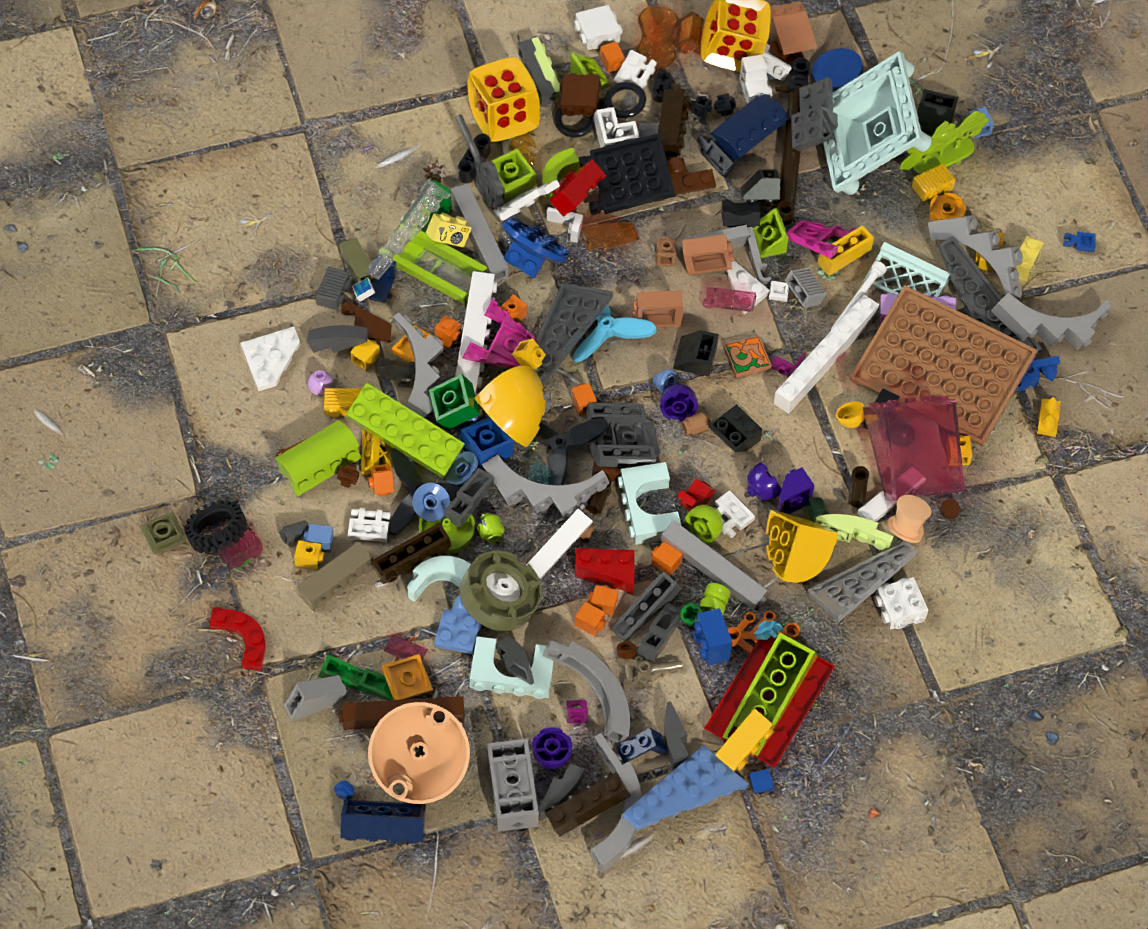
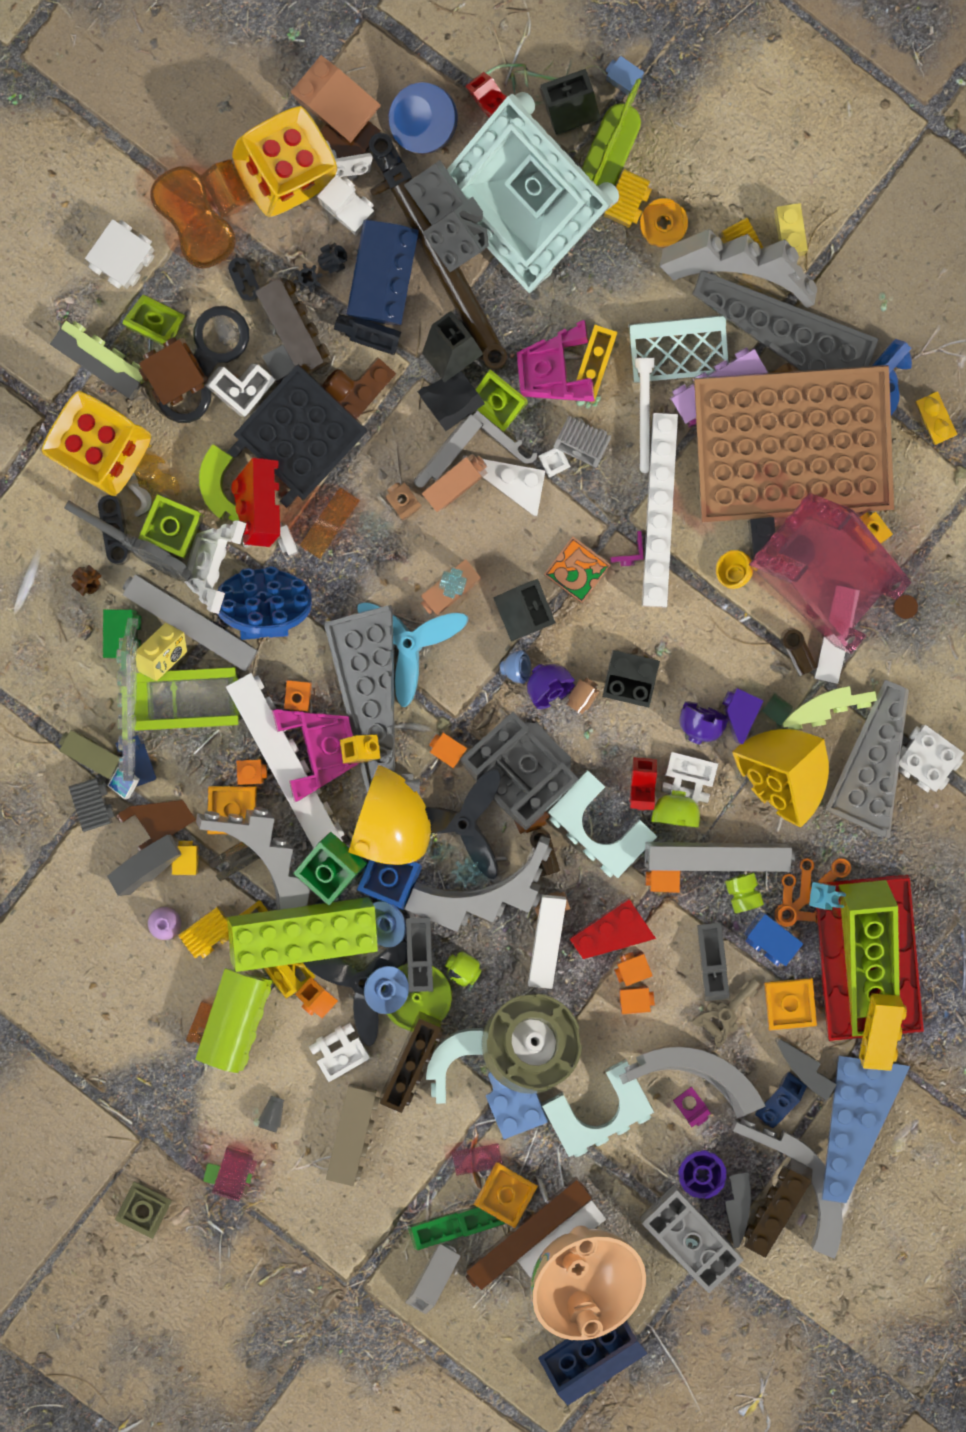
camera: 30 degrees left, 30 degrees up
black tyre [184,500,248,554] -> none
red plate [209,607,266,671] -> none
white plate [241,327,300,392] -> none
yellow brick [294,540,325,570] -> none
medium blue brick [304,524,333,553] -> none
blue plate [334,780,354,799] -> none
reddish brown gear [337,463,360,488] -> none
dark grey slope [497,636,534,685] -> none
orange brick [600,41,625,73] -> none
dark grey slope [610,571,682,642] -> none
white plate [614,50,657,89] -> none
reddish brown tile [617,641,636,659] -> none
green hat [680,603,702,627] -> none
clear pink plate [702,287,757,312] -> none
blue tile [749,769,774,794] -> none
light nougat hat [886,495,932,543] -> none
light grey arch [991,292,1112,351] -> none
blue plate [1063,232,1096,253] -> none
none -> clear light blue gear [439,568,467,599]
none -> light orange plate [764,978,817,1030]

